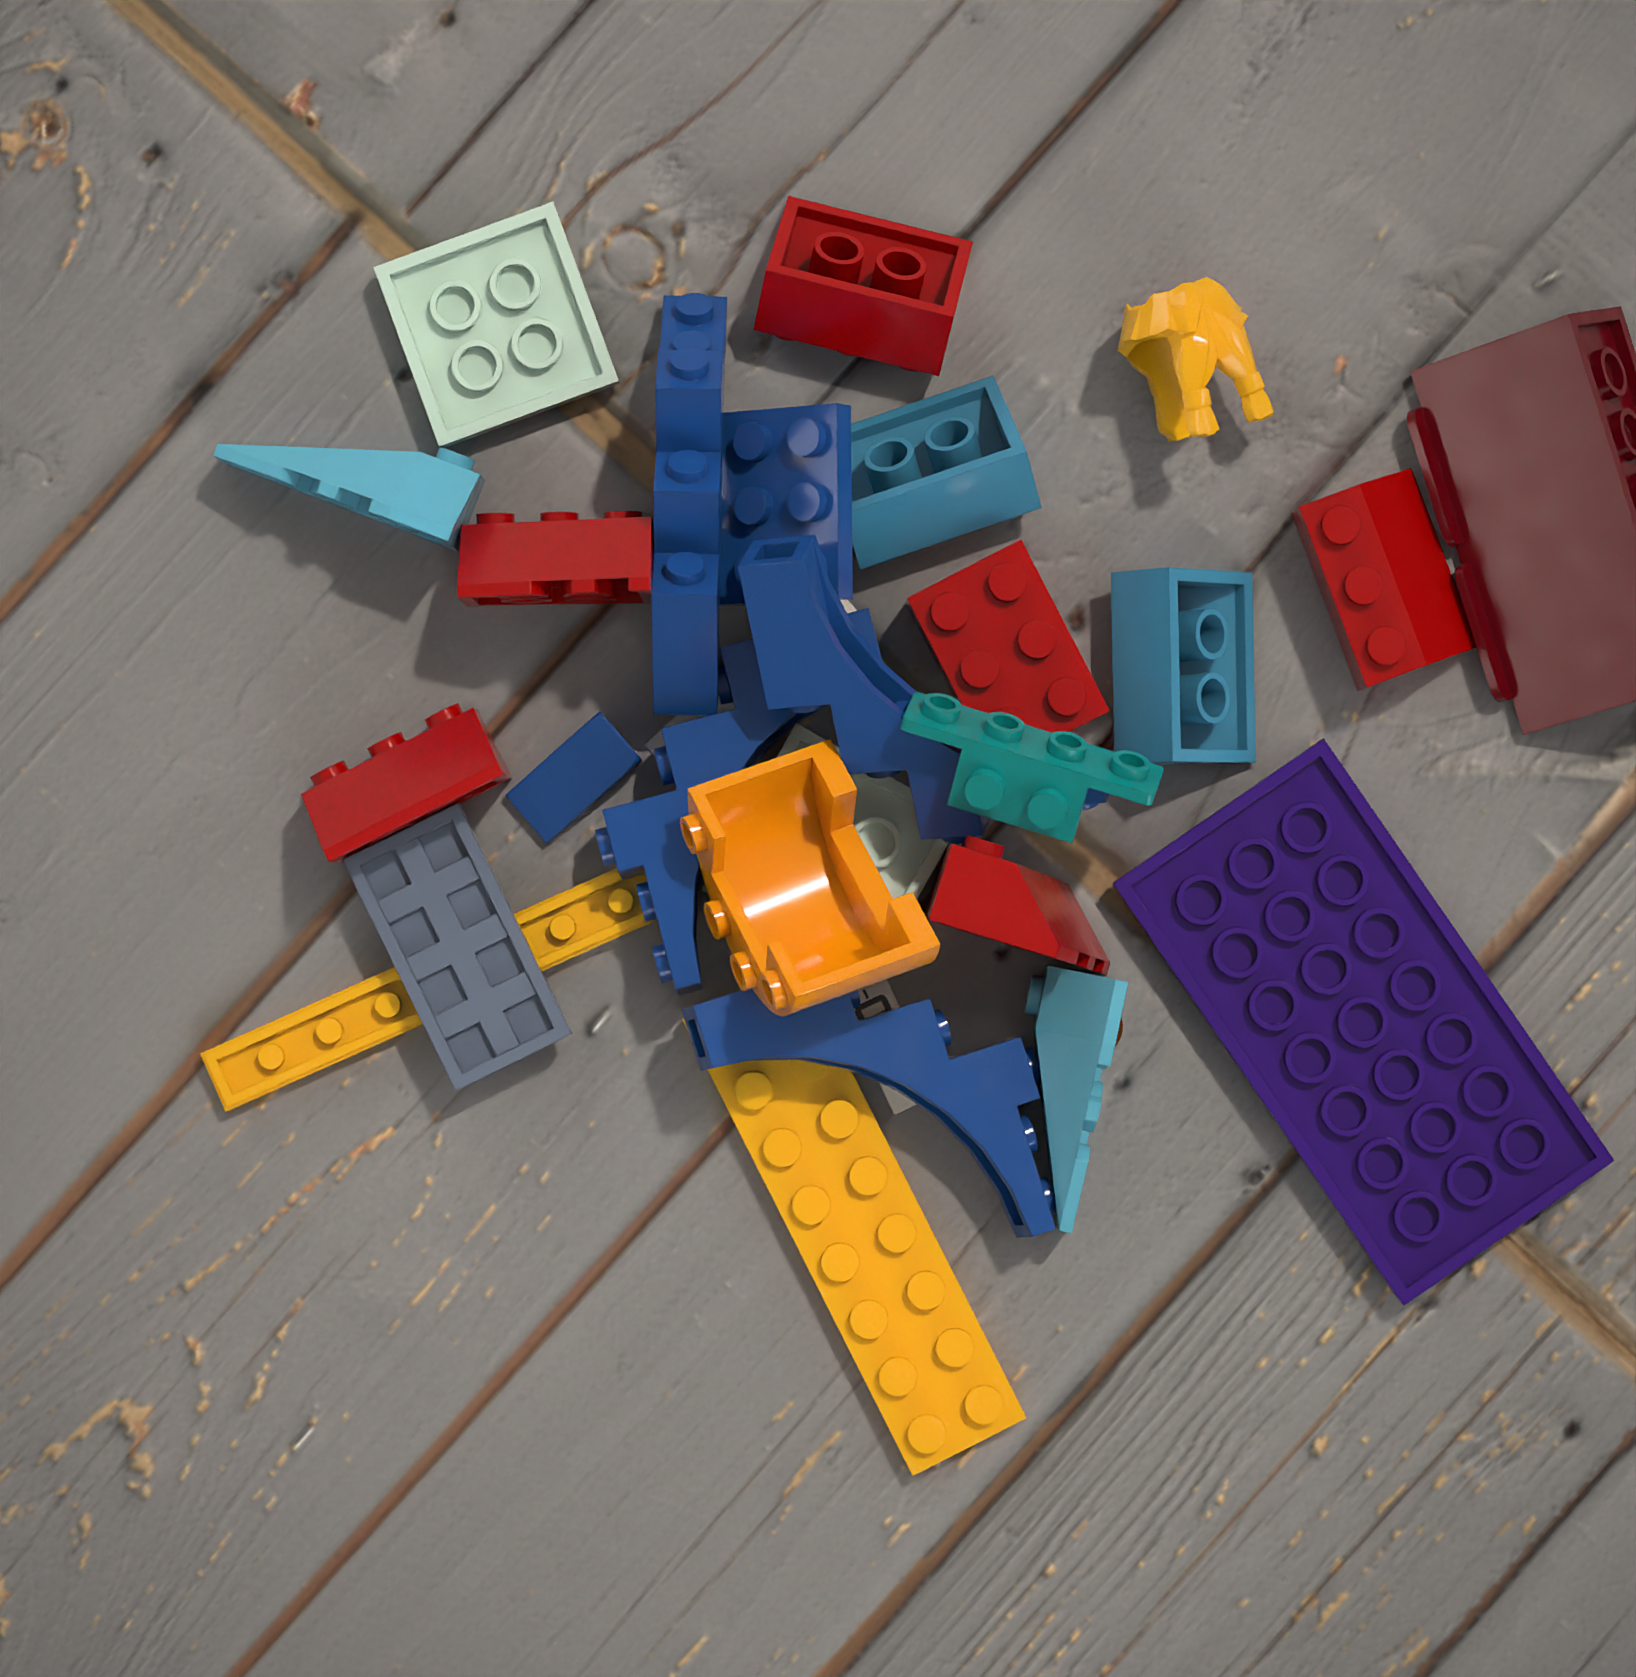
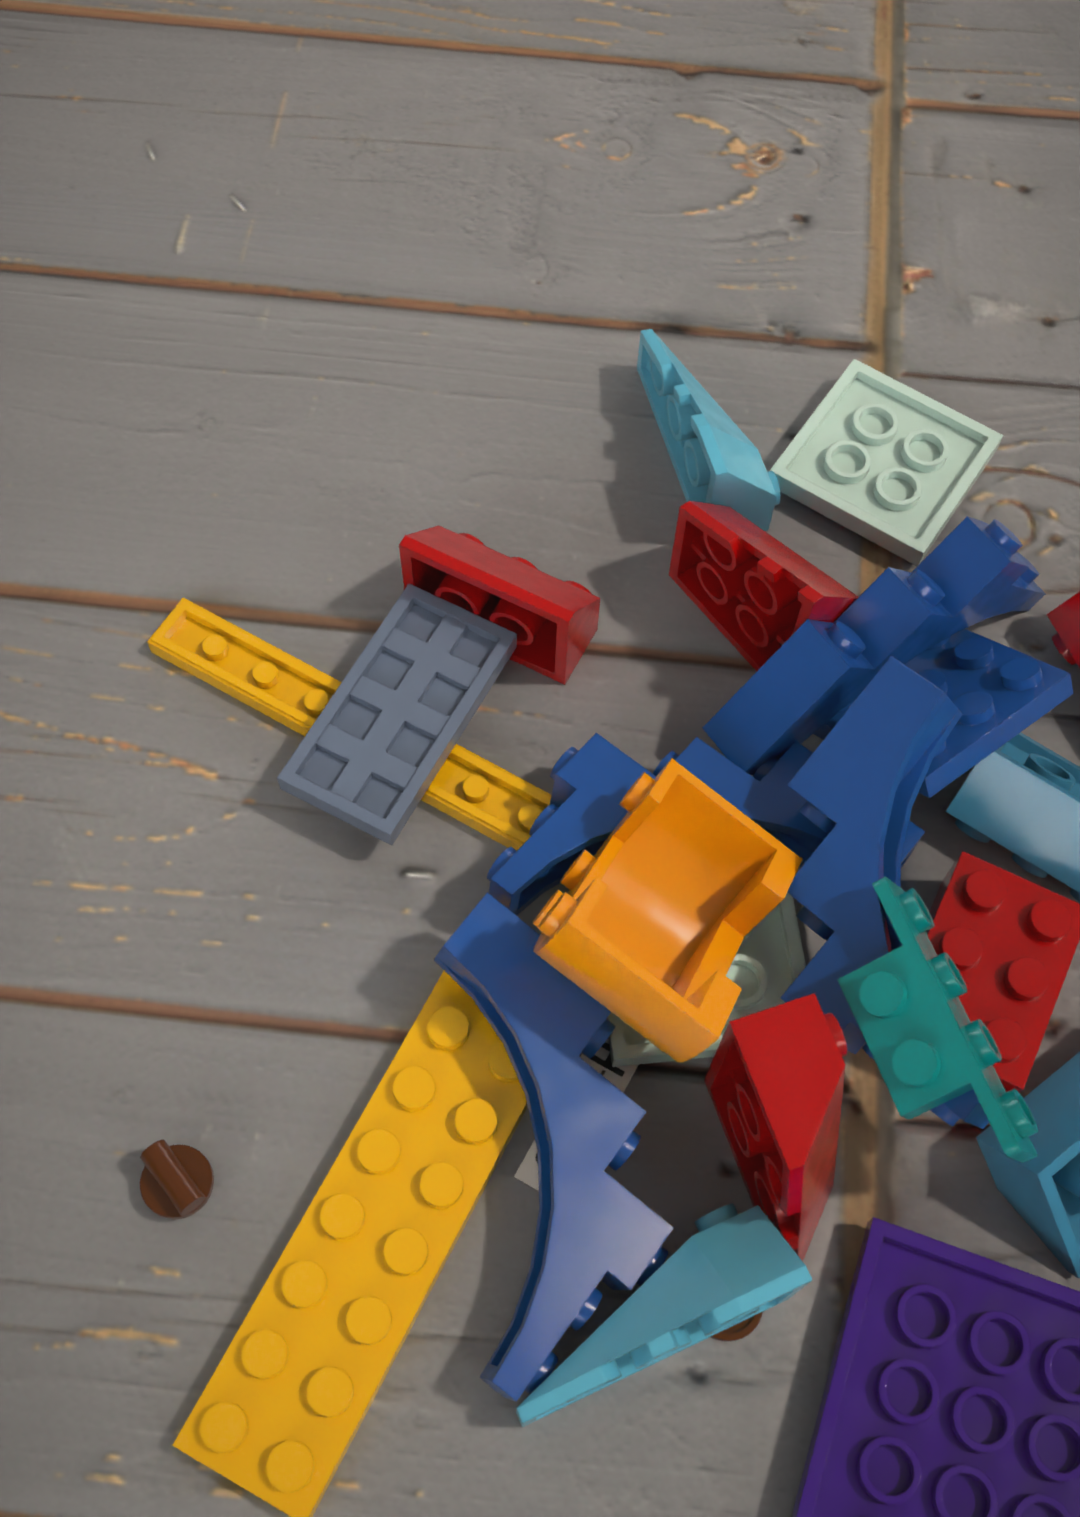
camera: 50 degrees right, 25 degrees down
blue slope [505,711,643,843] -> none
none -> reddish brown plate [140,1139,214,1219]

